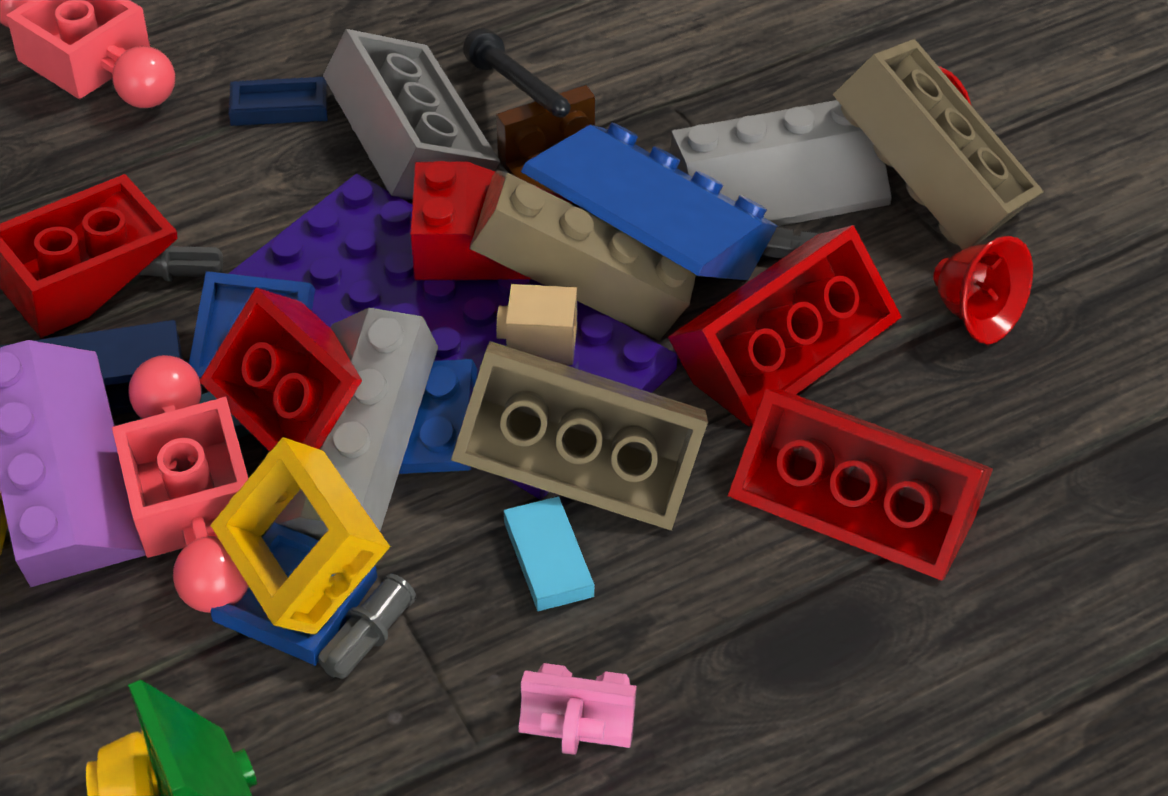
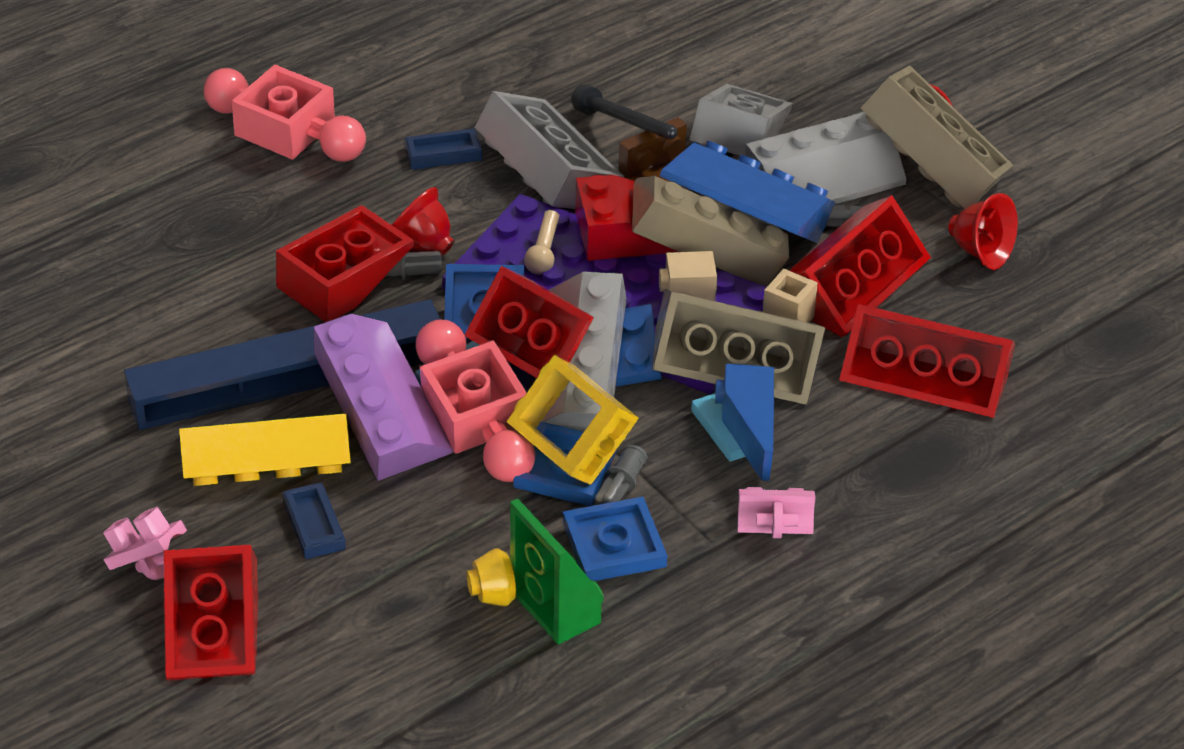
camera: 10 degrees left, 5 degrees down
none -> red hat [391,187,455,257]
none -> tan bar [524,210,559,275]
none -> blue plate [563,497,667,581]
none -> light grey slope [689,84,793,160]
none -> blue slope [715,364,774,481]
none -> tan brick [763,269,818,323]

